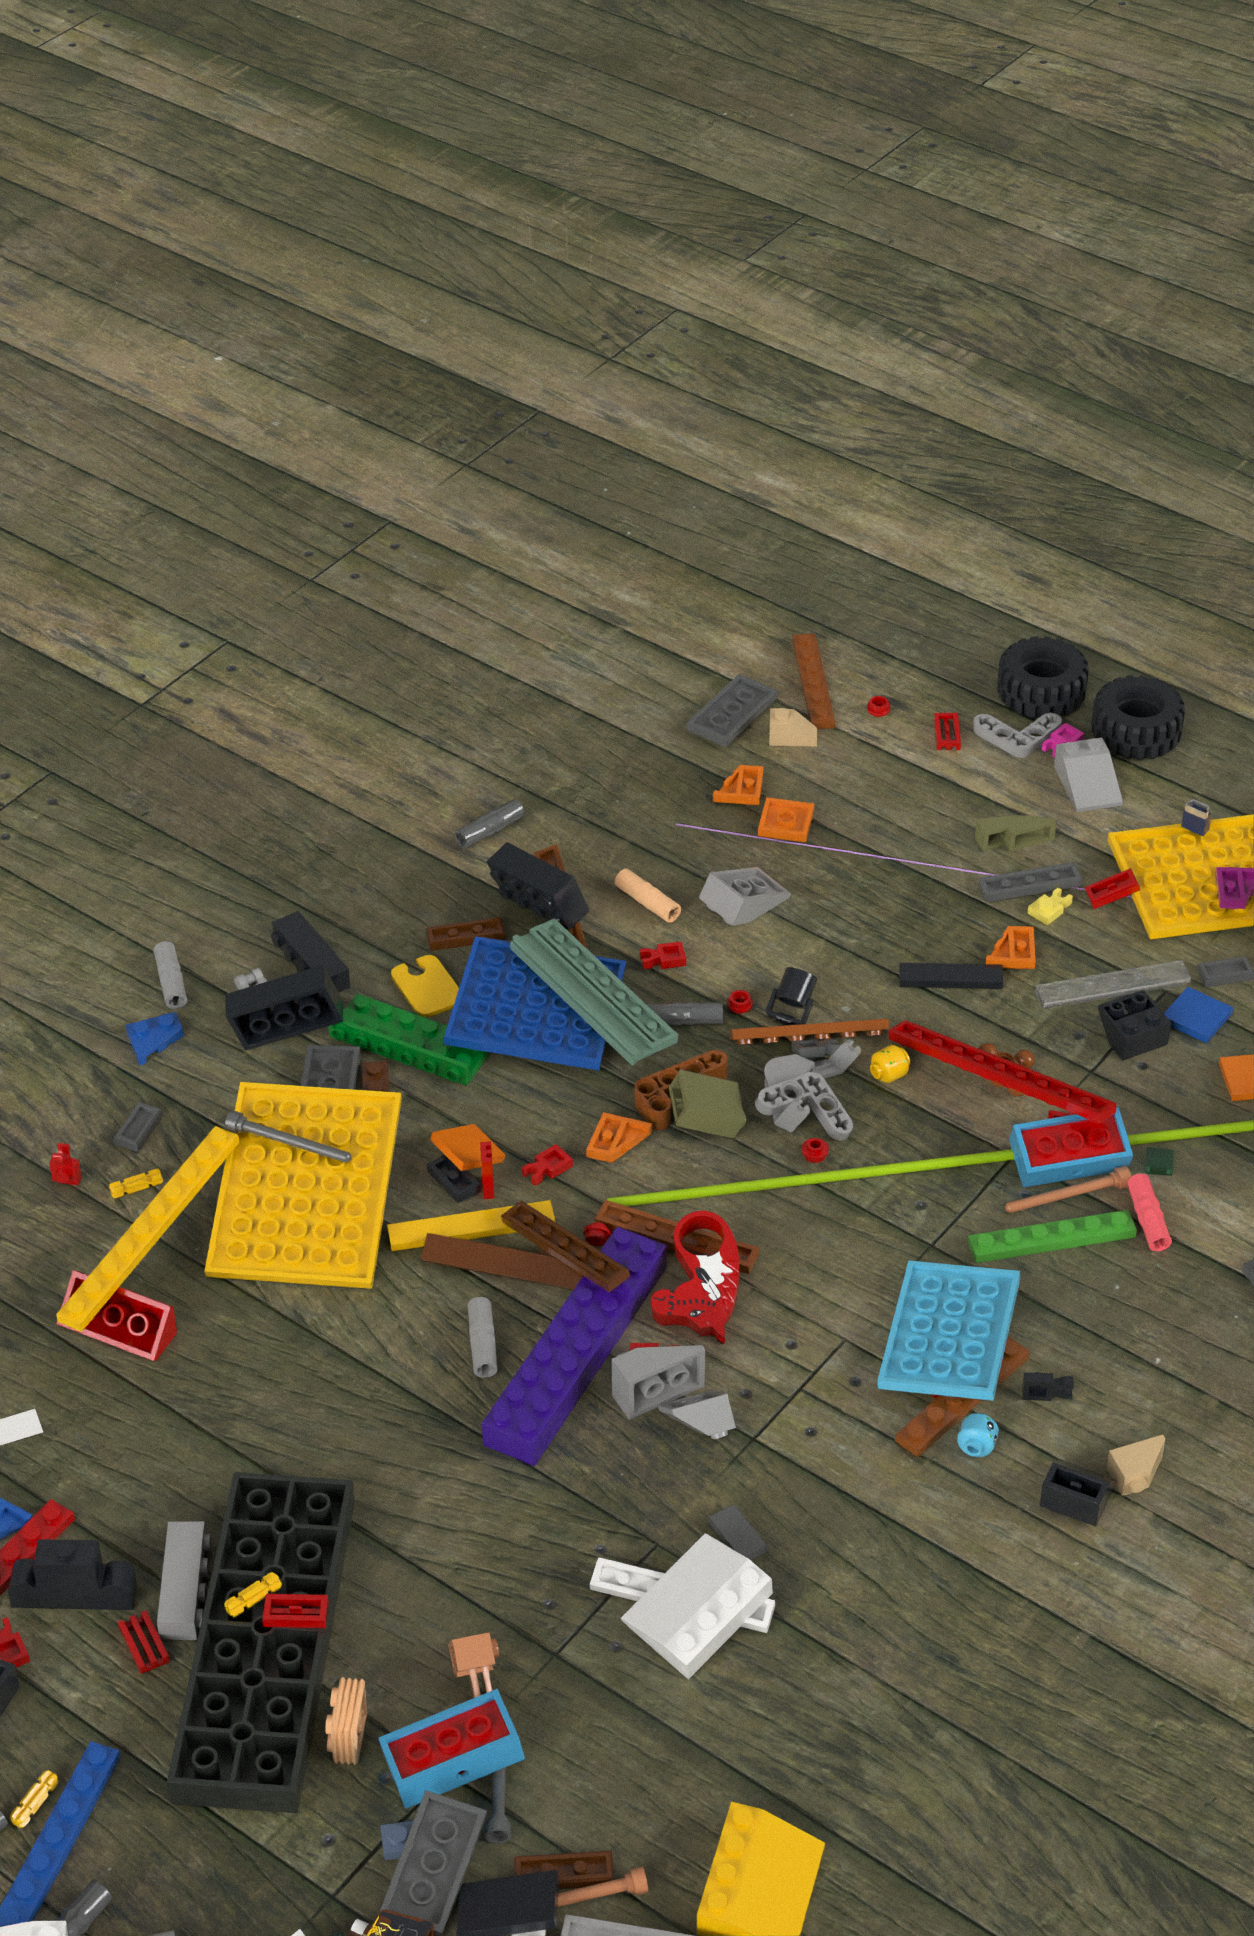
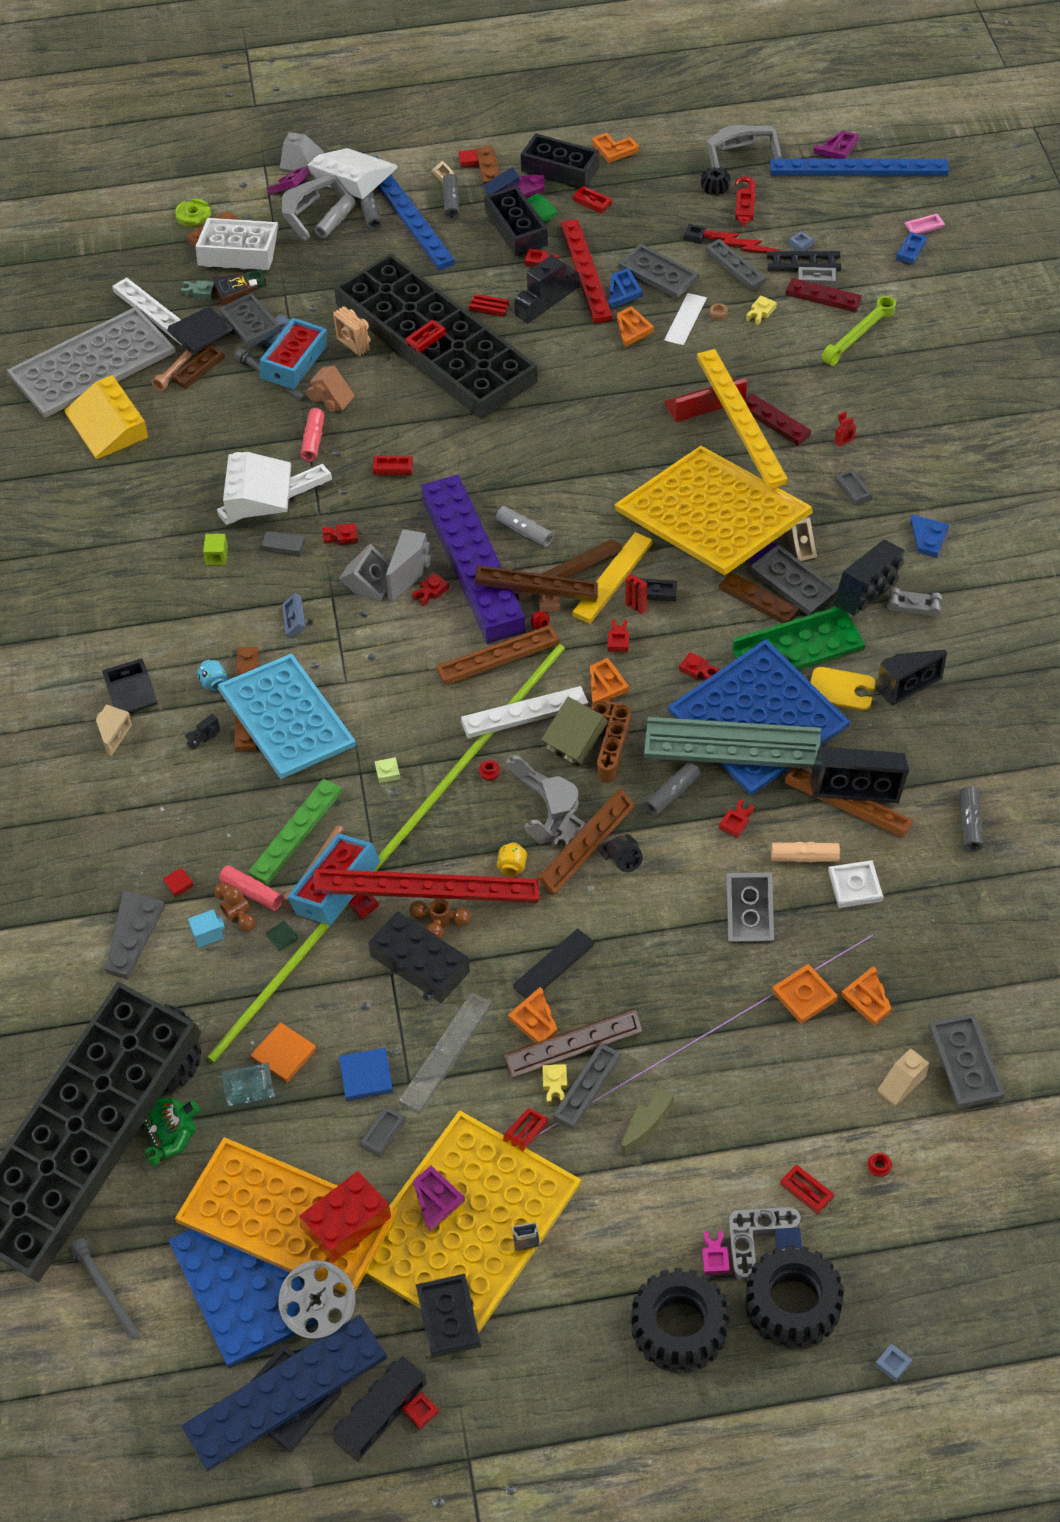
camera: 135 degrees right, 10 degrees up
yellow axle [9,1770,59,1828] -> none
yellow axle [109,1168,163,1199] -> none
light grey axle [154,941,187,1009] -> none
light grey brick [157,1521,212,1640] -> none
dark grey piece [224,1110,351,1163] -> none
yellow axle [224,1572,282,1617] -> none
black brick [271,911,350,993] -> none
reddish brown tile [426,917,505,951] -> none
orange tile [430,1124,506,1171] -> none
red animal [651,1211,740,1344] -> none
red plate [727,990,753,1014] -> none
light grey beam [755,1072,853,1141] -> none
dark orange plate [792,633,835,729] -> none
light grey slope [1054,738,1123,812] -> none
black slope [1098,989,1171,1061] -> none
none -> red tile [162,867,194,897]
none -> medium azure brick [188,909,225,948]
none -> lime brick [203,533,228,565]
none -> dark orange piece [214,882,256,932]
none -> sand blue plate [282,593,305,638]
none -> coral axle [300,408,325,462]
none -> red plate [322,523,358,545]
none -> black brick [368,911,470,1003]
none -> red plate [373,456,413,475]
none -> yellowish green plate [375,757,400,783]
none -> white plate [461,686,588,738]
none -> tile [503,1008,642,1078]
none -> orange wing [617,306,654,347]
none -> red plate [679,652,719,680]
none -> dark red plate [744,393,811,446]
none -> dark blue piece [774,1228,802,1250]
none -> white tile [828,860,883,908]
none -> sand blue plate [875,1344,912,1382]
none -> black slope [876,649,947,706]

